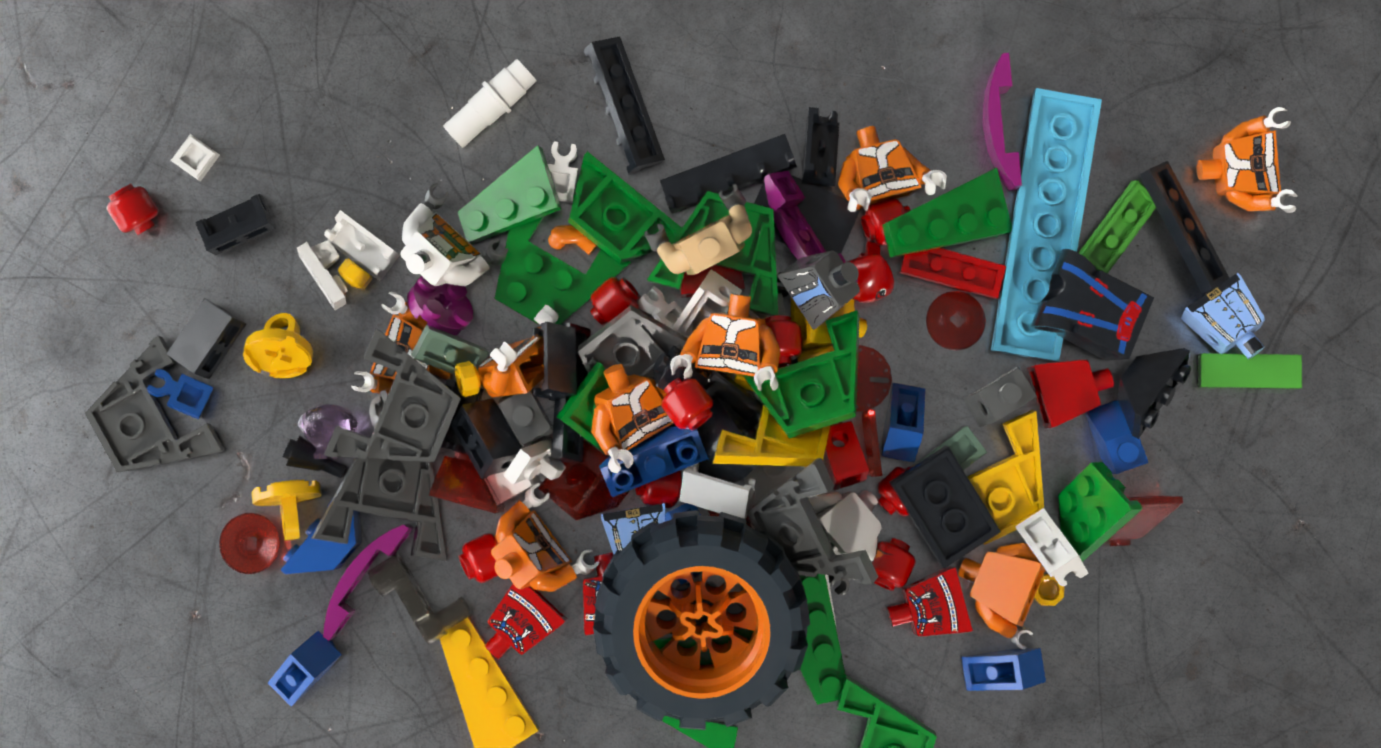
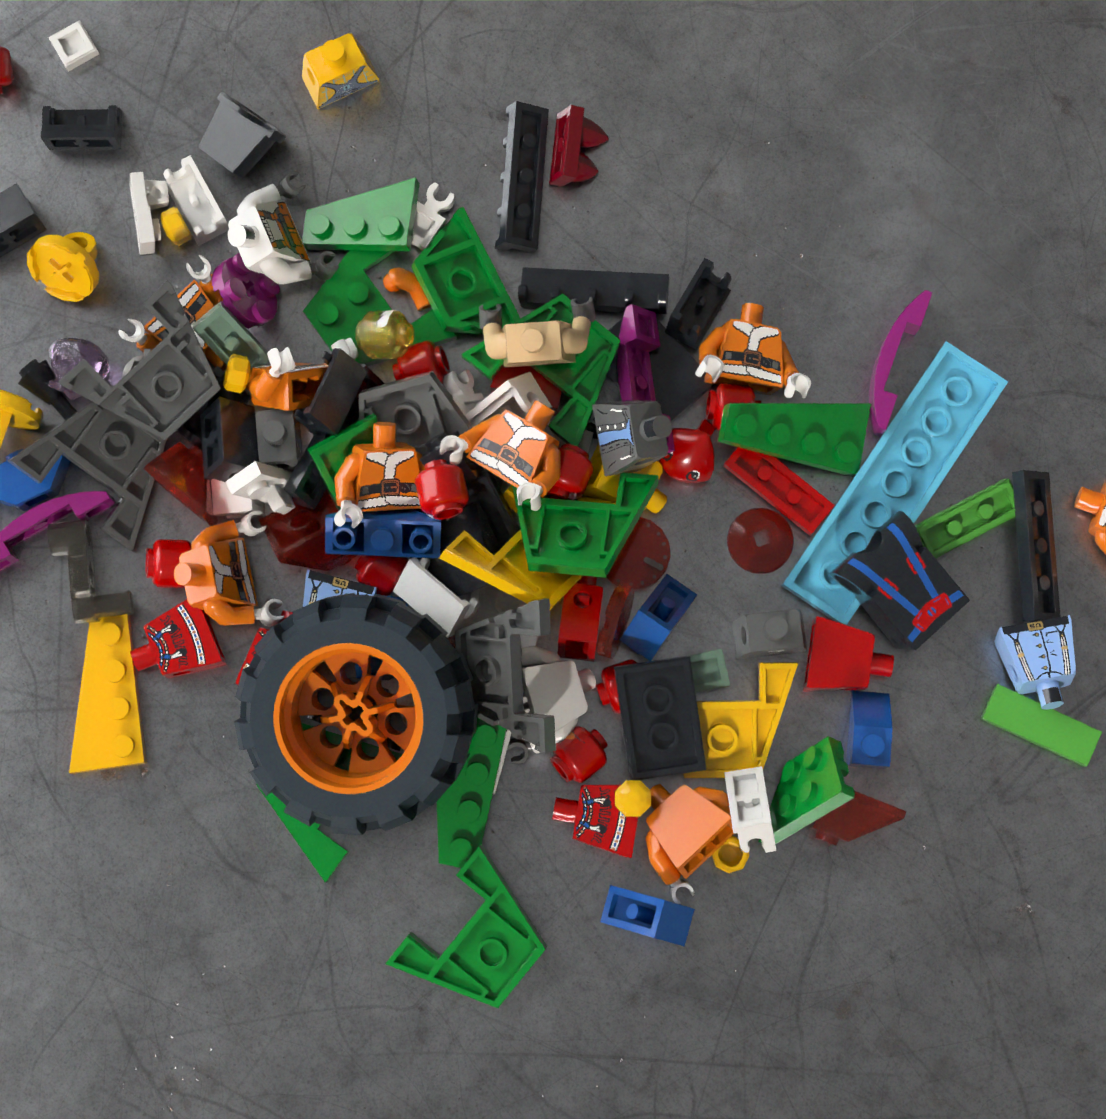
camera: 25 degrees right, 5 degrees down
white piece [443,59,537,148] -> none
black slope [1118,348,1191,439] -> none
none -> container [198,91,286,178]
none -> yellow torso [302,33,380,109]
none -> clear yellow head [356,310,414,359]
none -> dark red tile [549,105,609,187]
none -> yellow tile [615,780,651,817]

